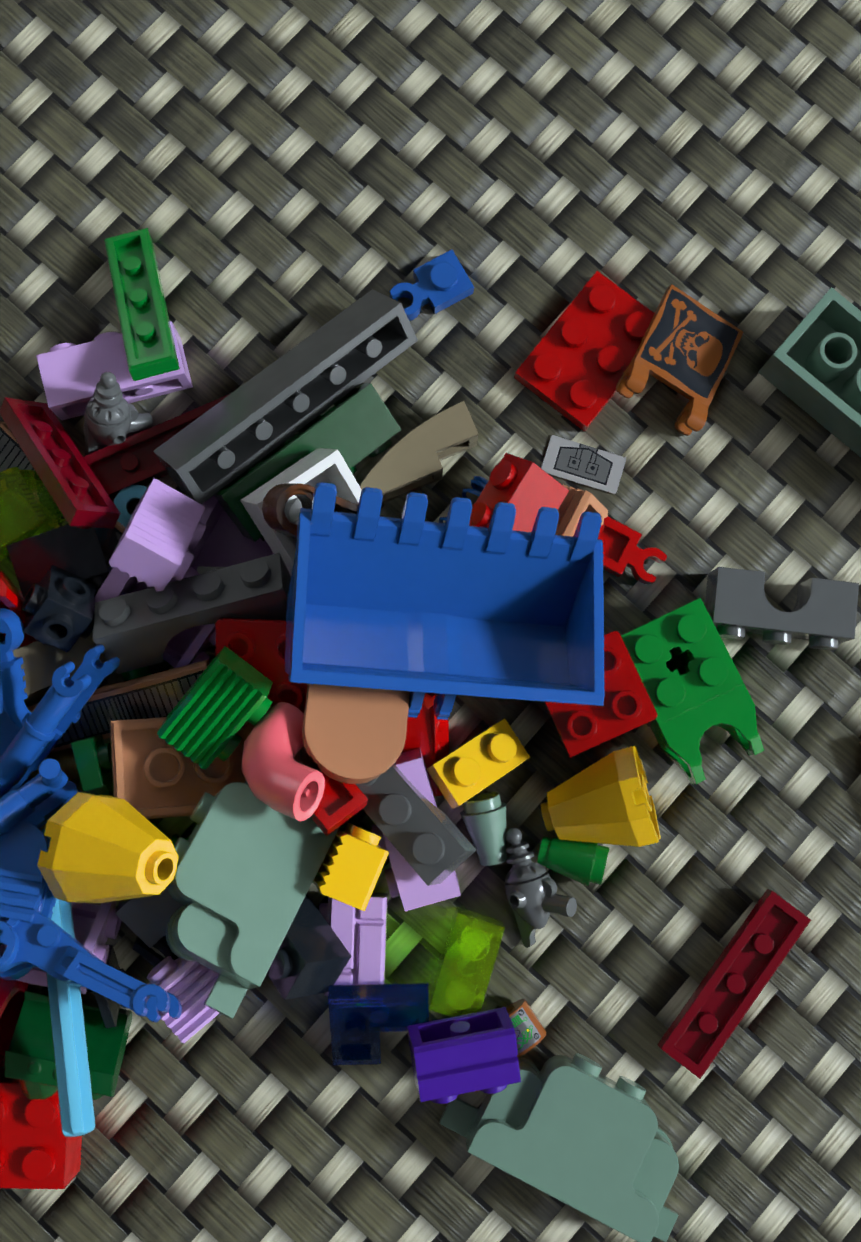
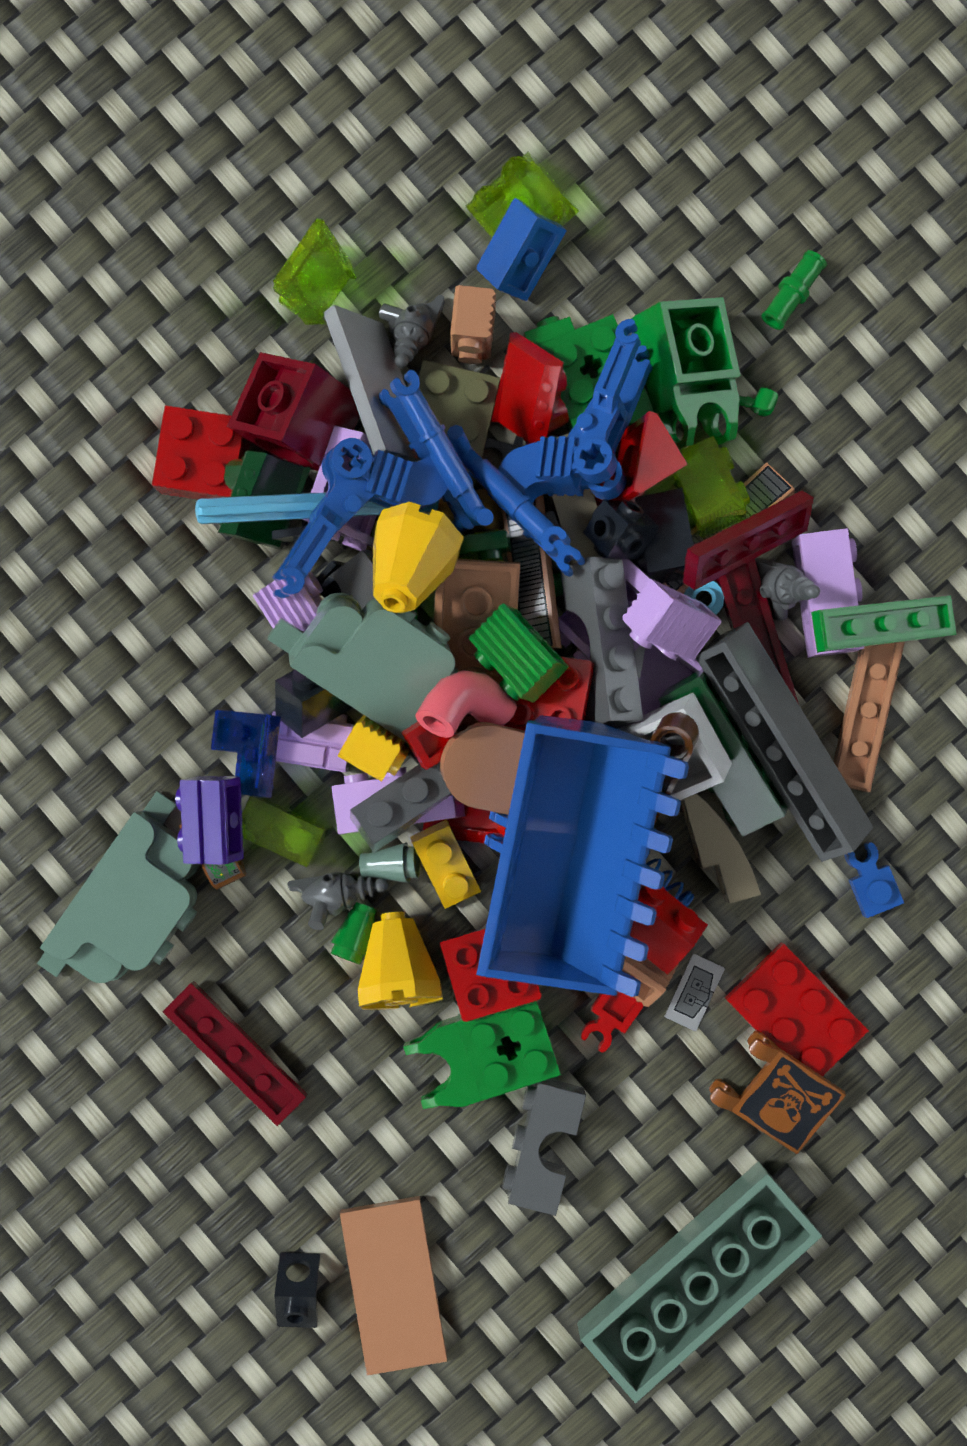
camera: 95 degrees right, 5 degrees up
none -> nougat tile [833,642,905,793]

